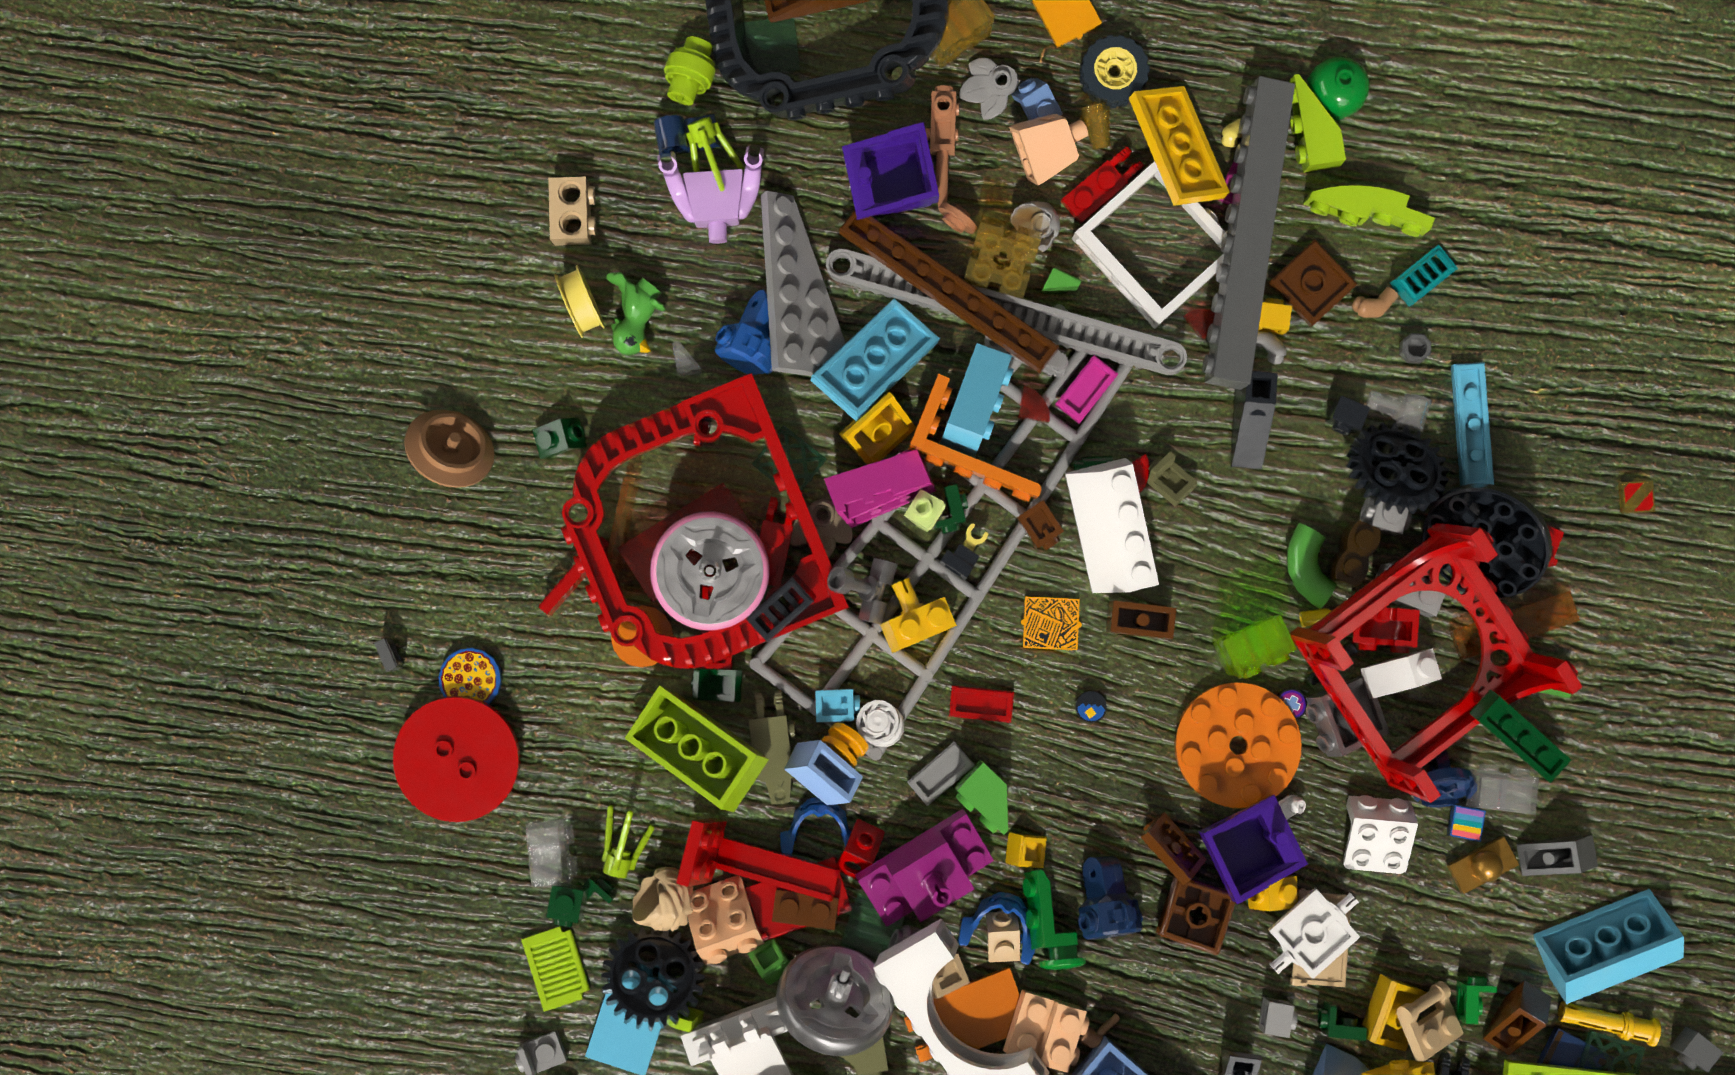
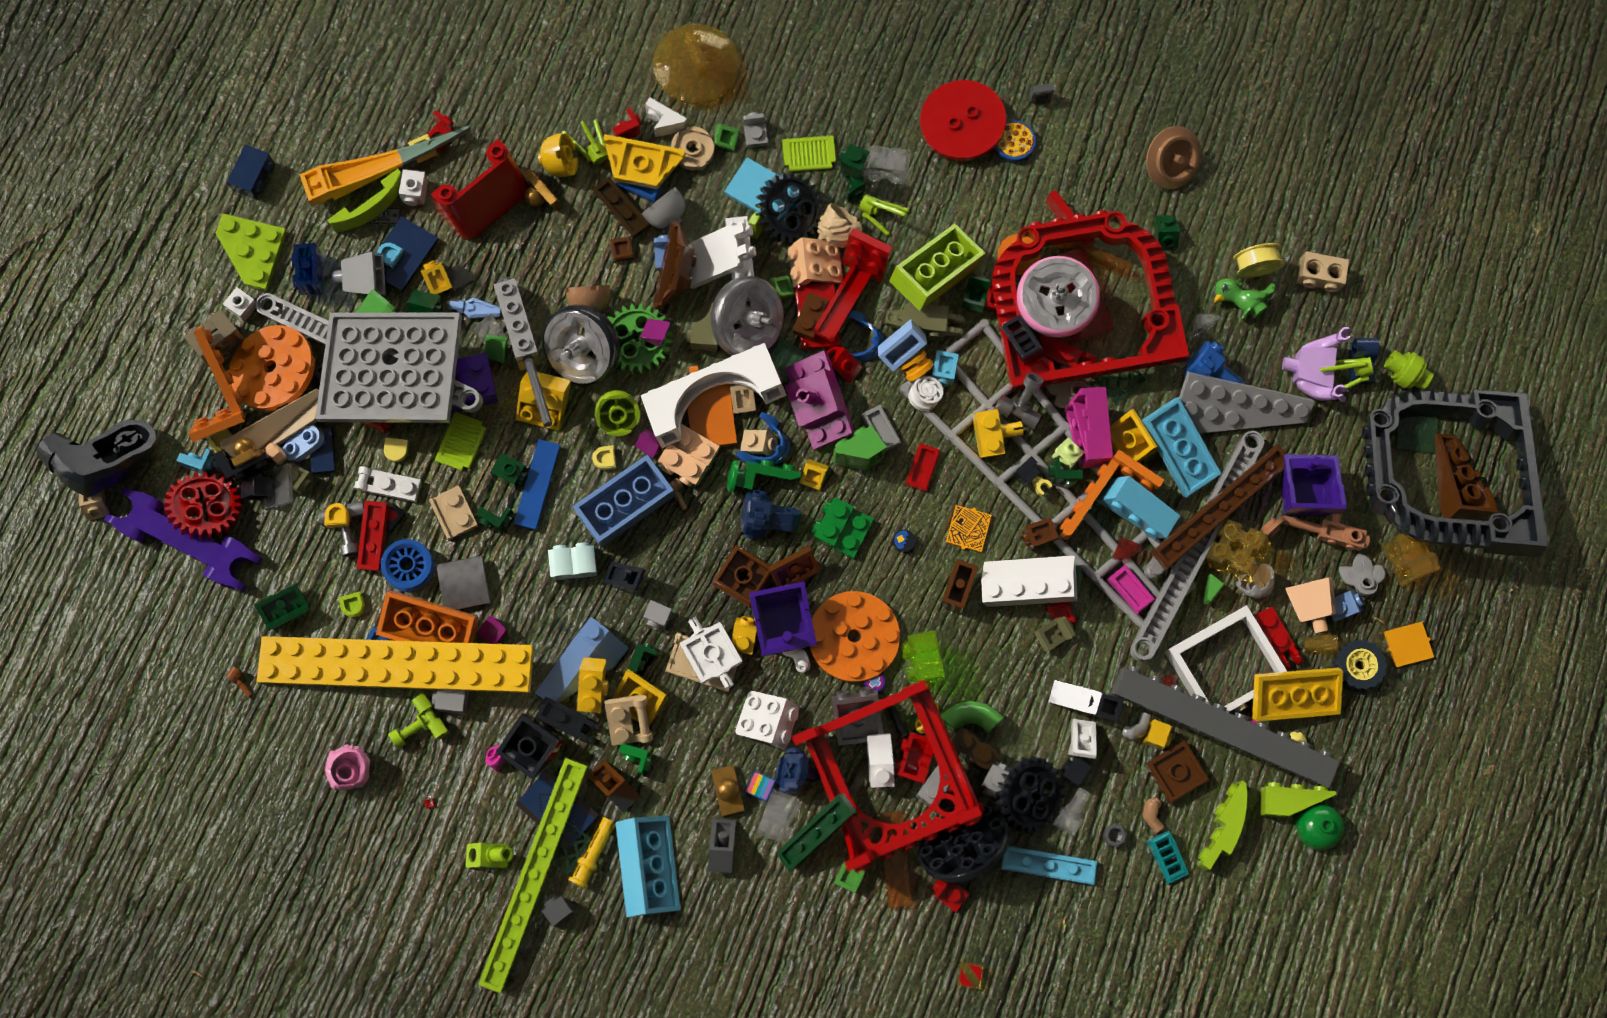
camera: 100 degrees right, 10 degrees down
none -> green plate [812,497,874,560]
none -> white slope [1068,719,1096,759]

